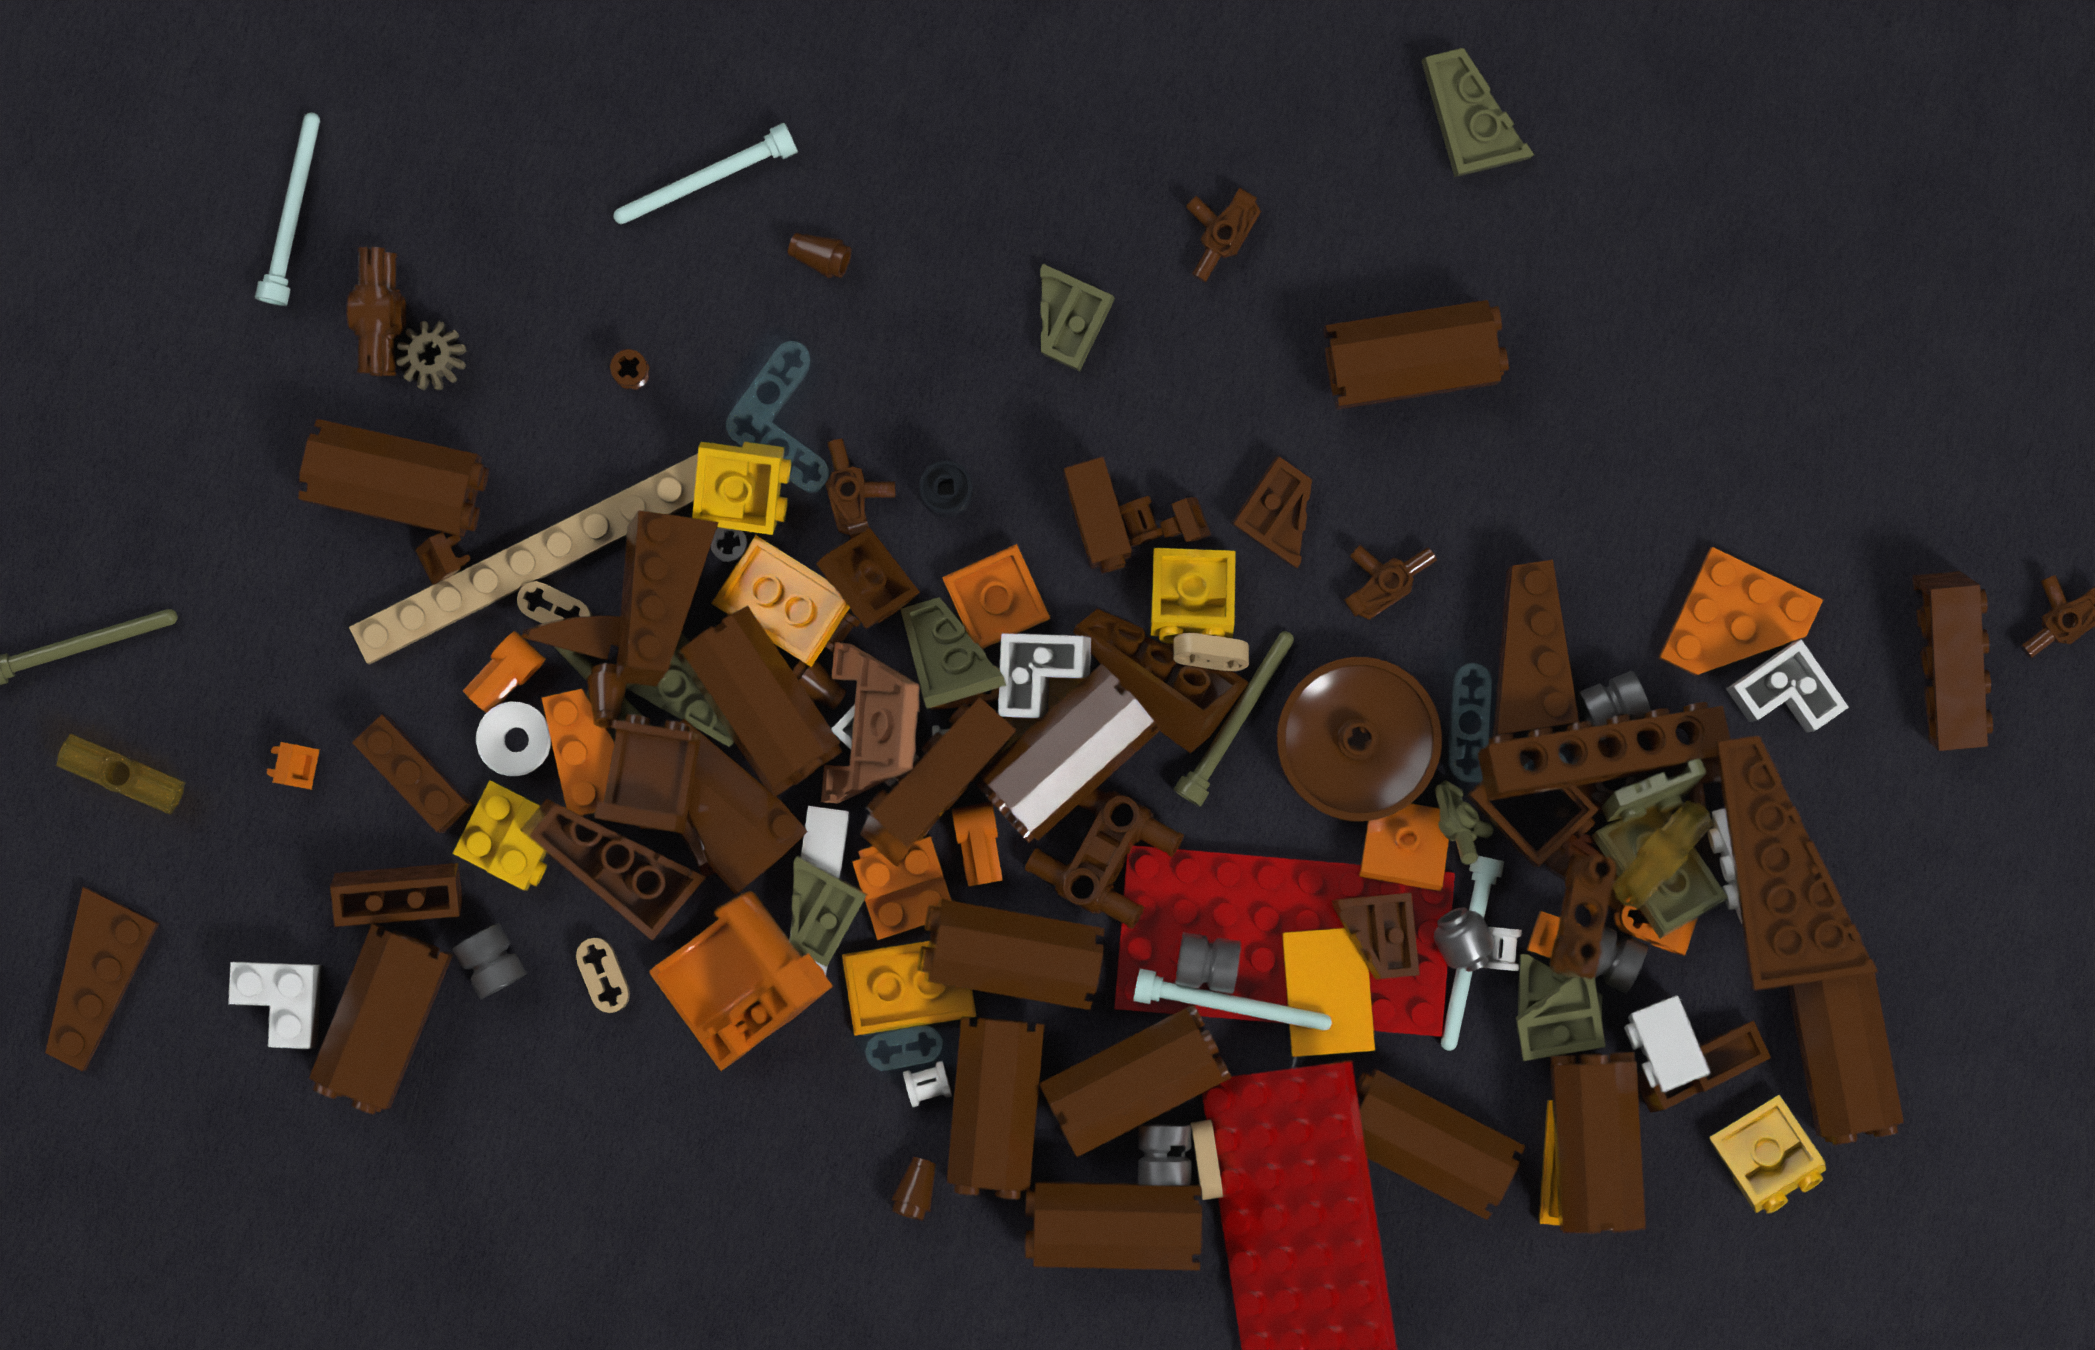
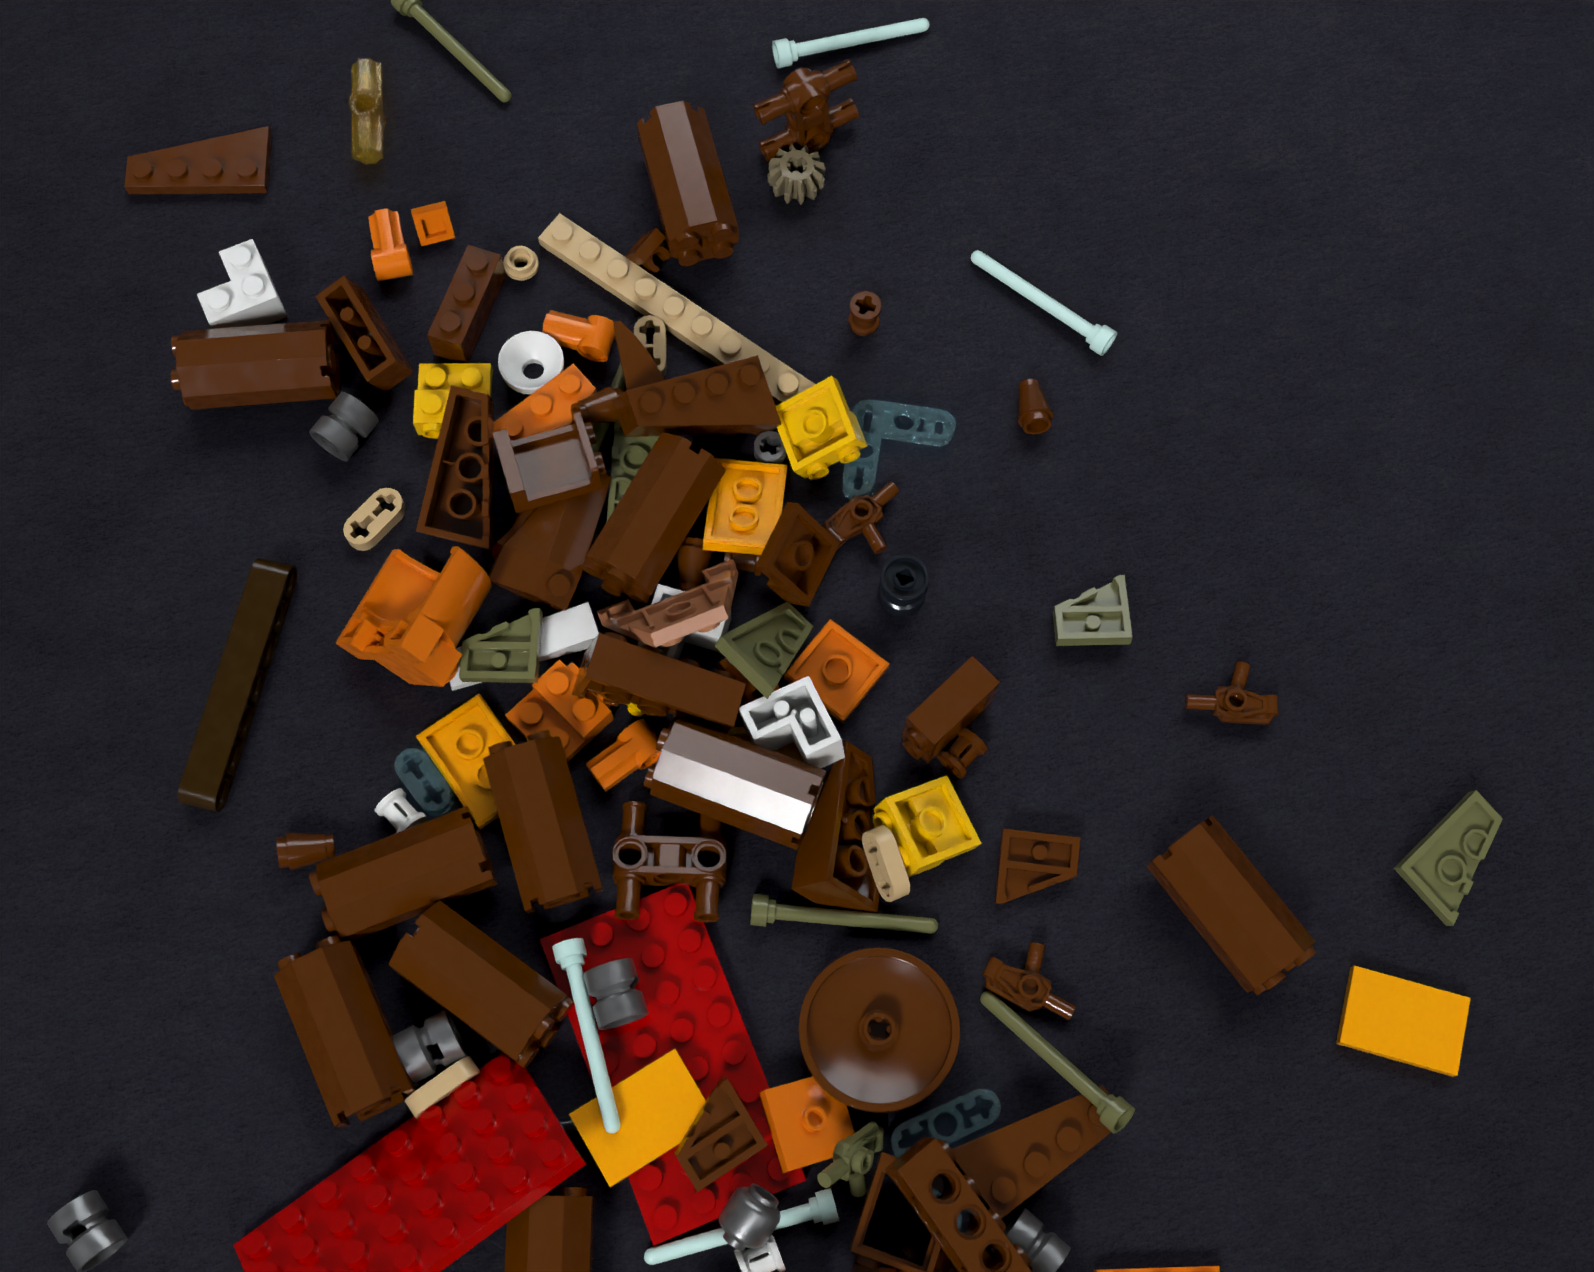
camera: 65 degrees right, 15 degrees down
reddish brown tile [1160,497,1211,542] -> none
none -> dark brown beam [178,558,297,812]
none -> orange piece [368,208,413,281]
none -> tan plate [503,246,539,281]
none -> olive piece [980,991,1135,1134]
none -> light orange tile [1336,965,1470,1077]

